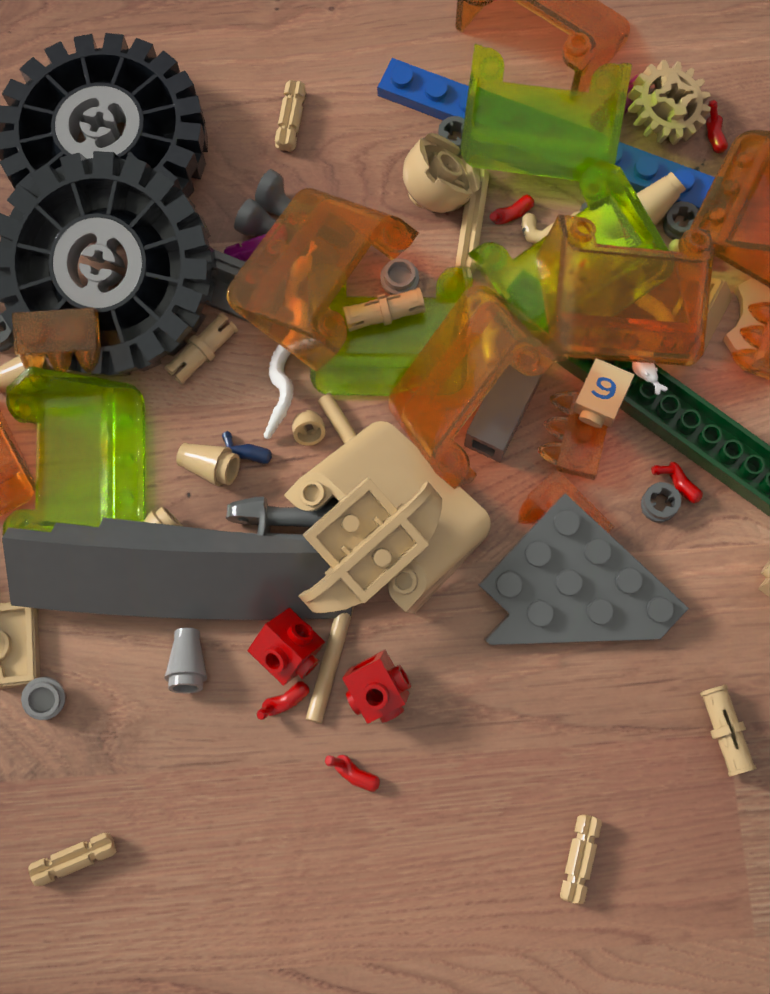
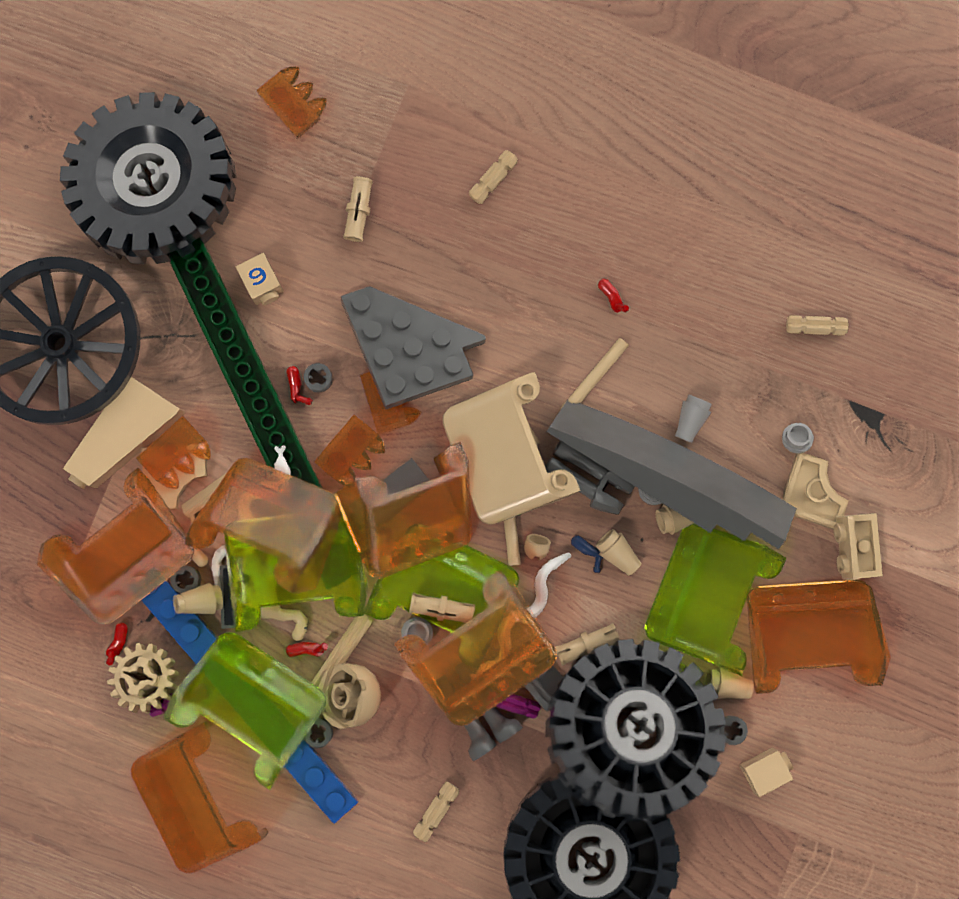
camera: 160 degrees left, 10 degrees up
clear orange plate [12,308,100,377] -> none
red brick [247,607,325,686] -> none
red piece [257,681,310,720] -> none
tan plate [299,477,443,613] -> none
red brick [342,649,411,724] -> none
tan brick [574,358,635,428] -> none

